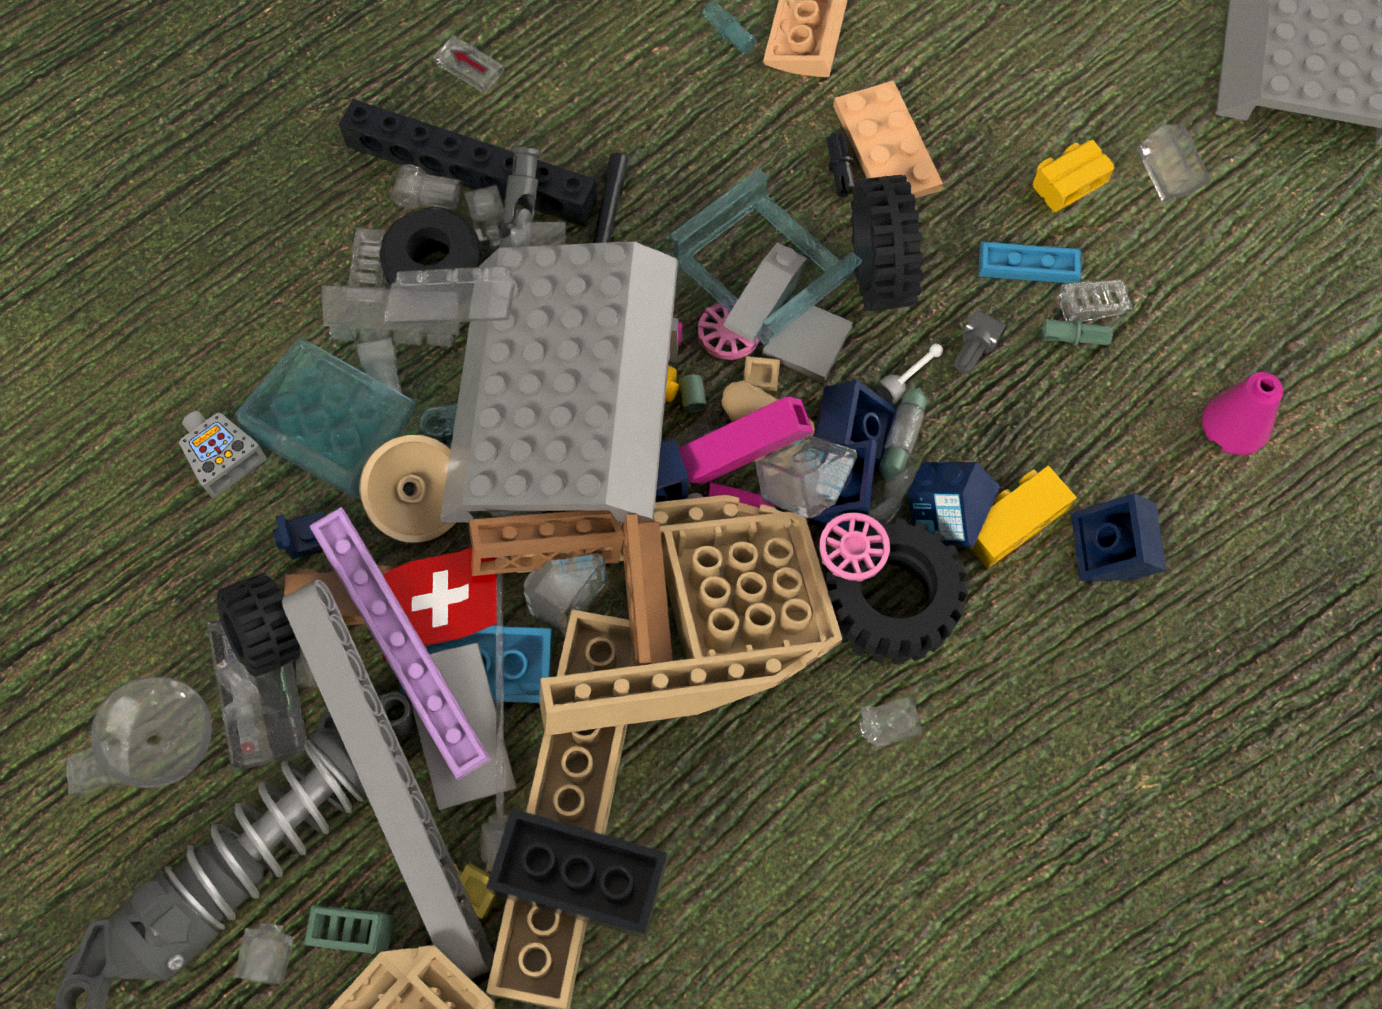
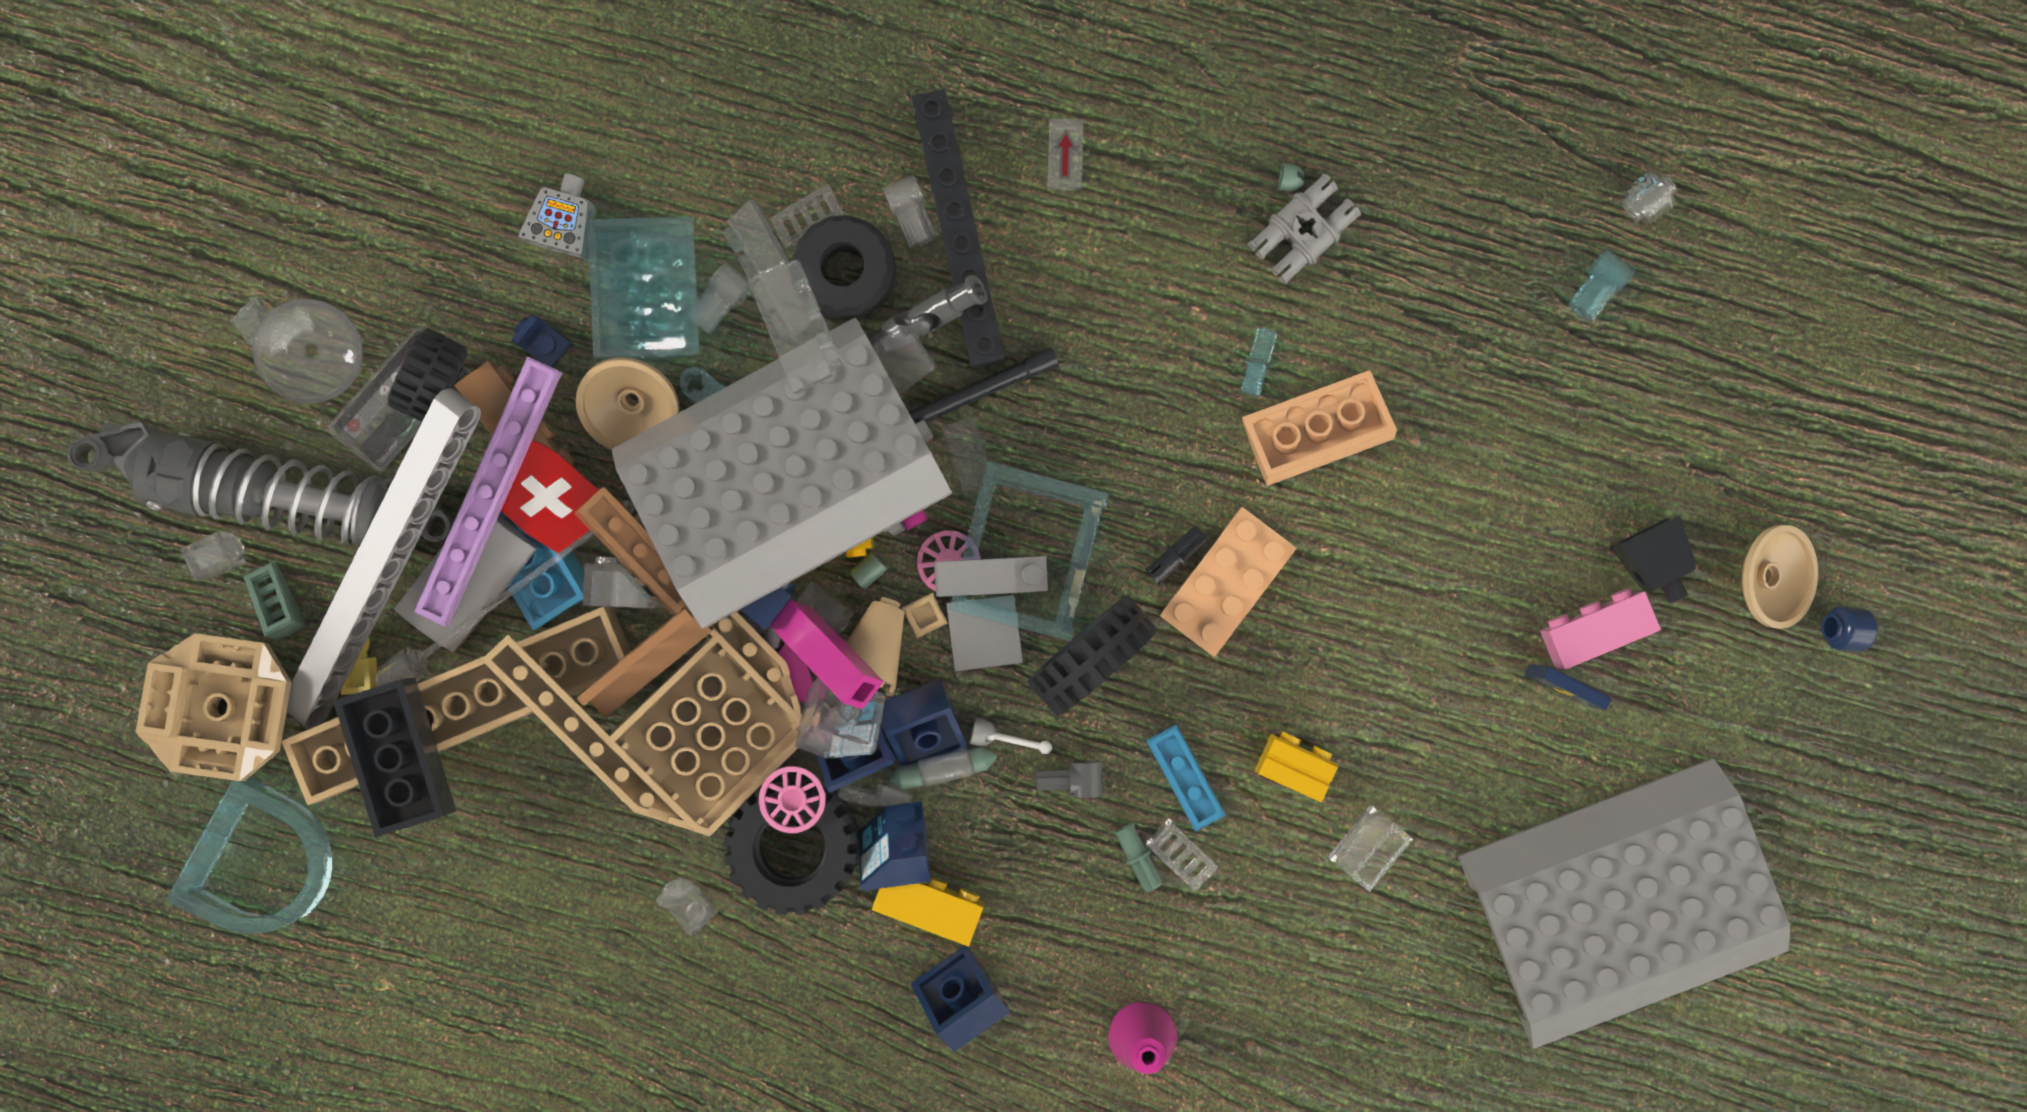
camera: 60 degrees right, 20 degrees up
clear bracket [216,657,259,724] -> none
clear brick [464,185,504,255] -> none

